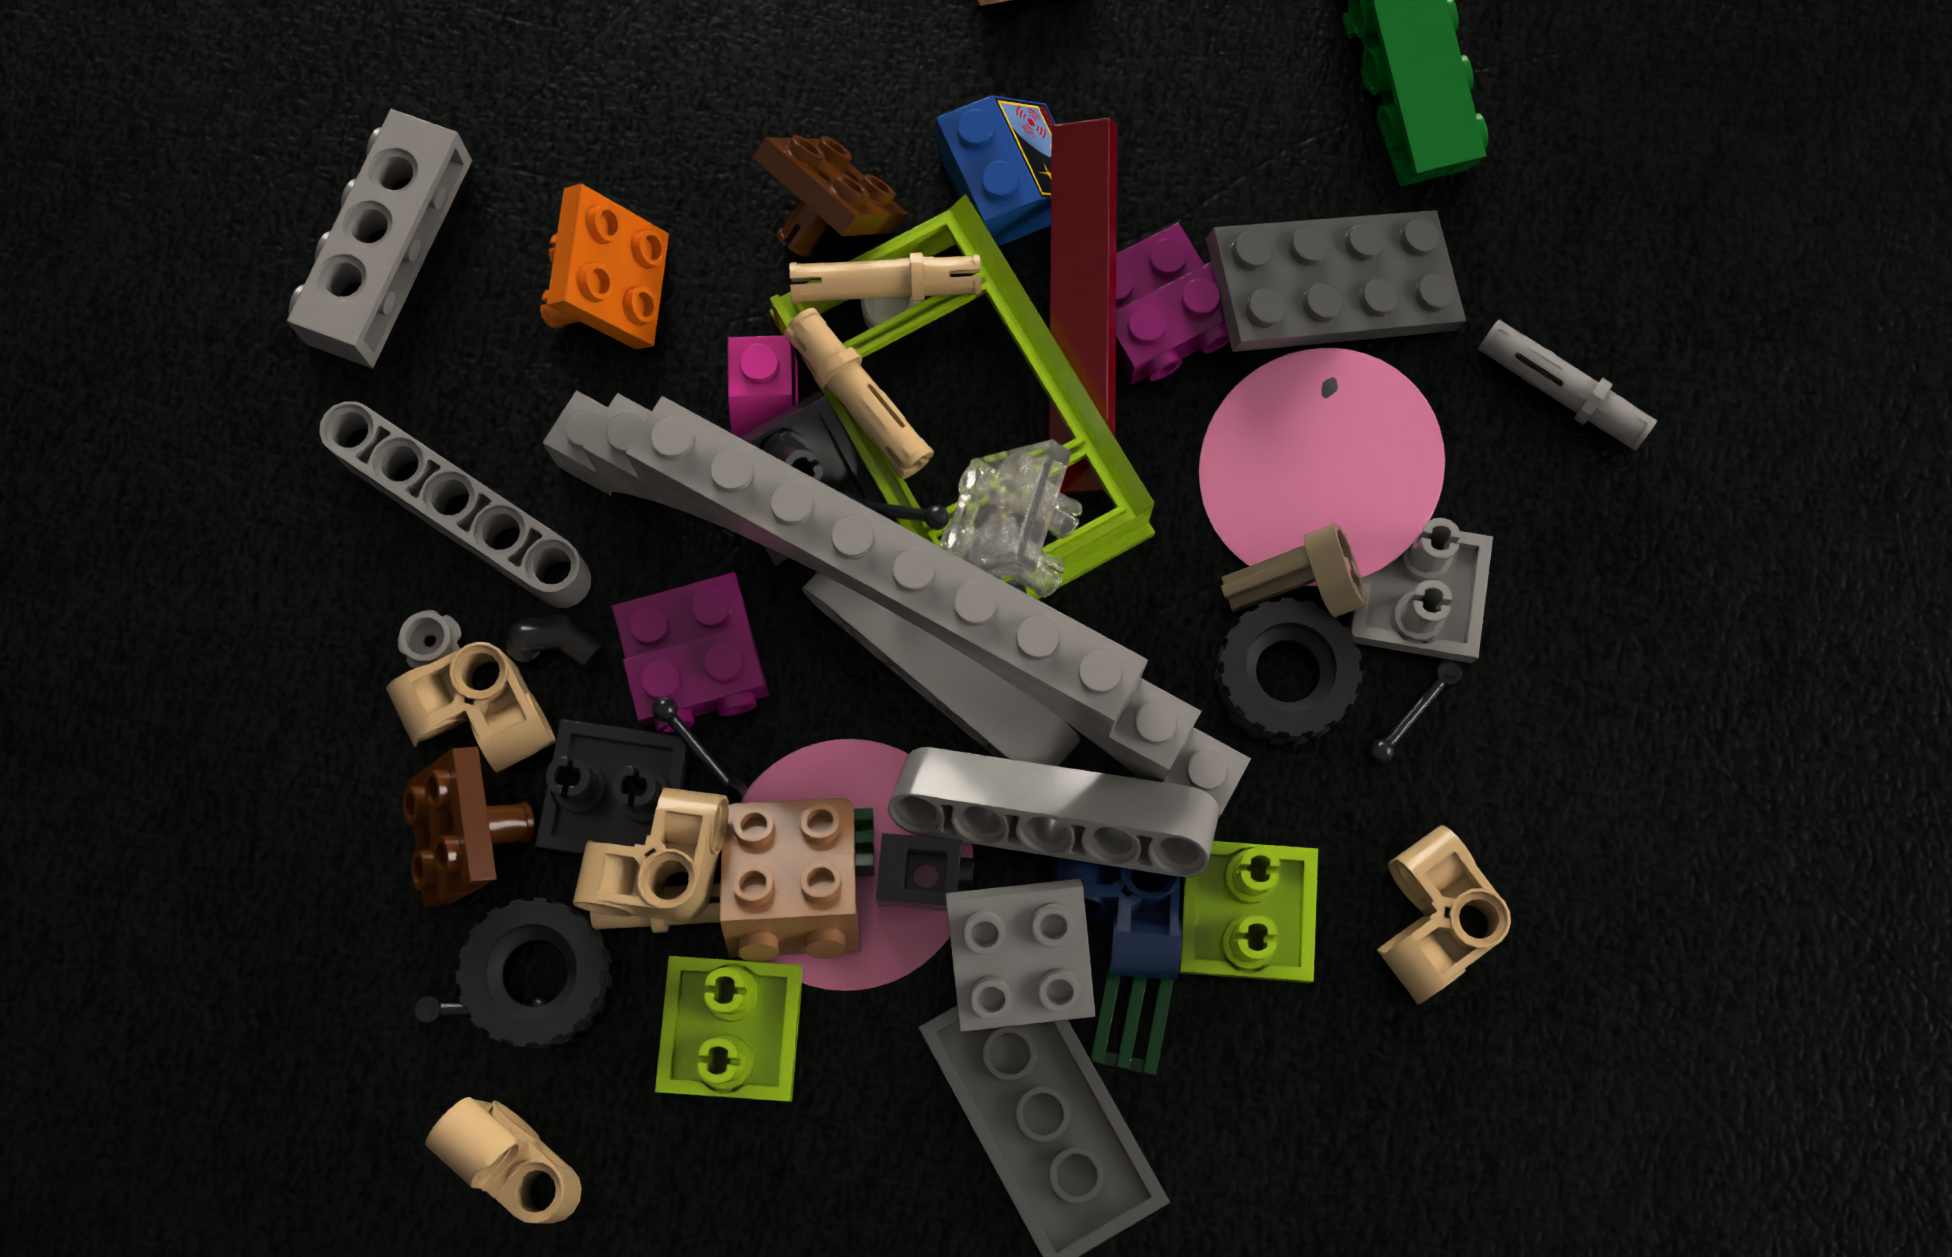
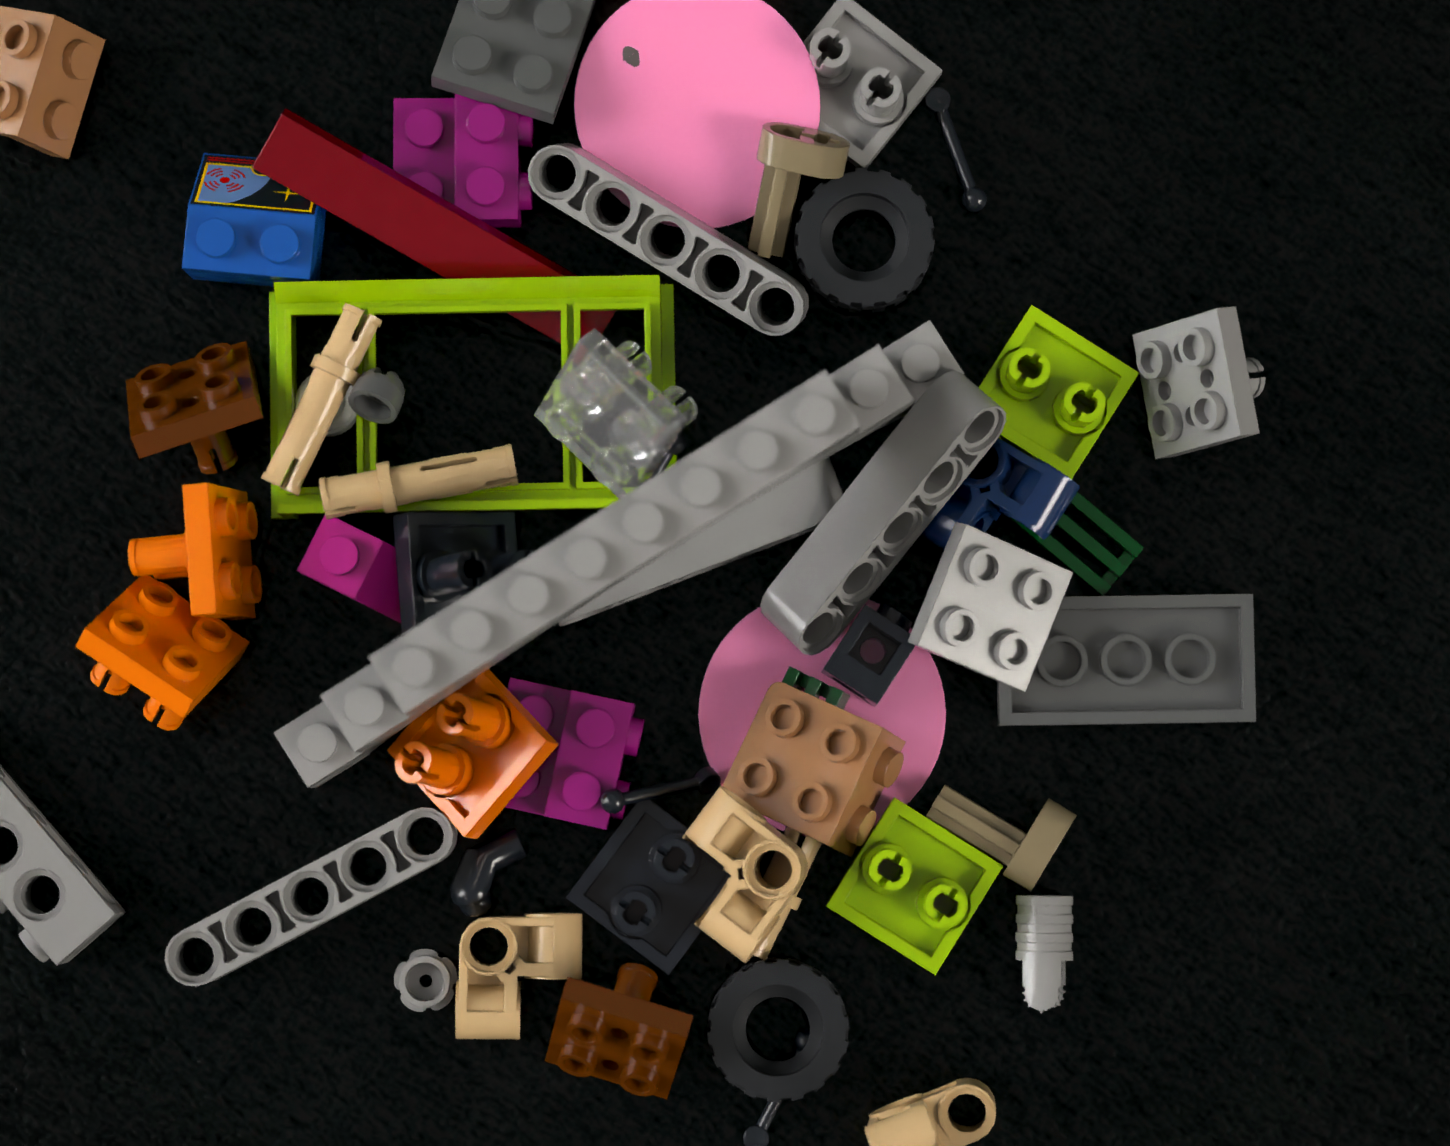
camera: 60 degrees left, 10 degrees up
black hinge [842,492,950,530] -> none
tan piece [1377,825,1511,1005] -> none
none -> orange plate [128,483,262,620]
none -> dark grey hinge [348,367,405,424]
none -> orange plate [387,668,559,839]
none -> light grey beam [528,143,809,336]
none -> dark tan piece [926,784,1077,892]
none -> light grey hinge [1015,895,1073,1013]
none -> light grey plate [1132,306,1266,459]

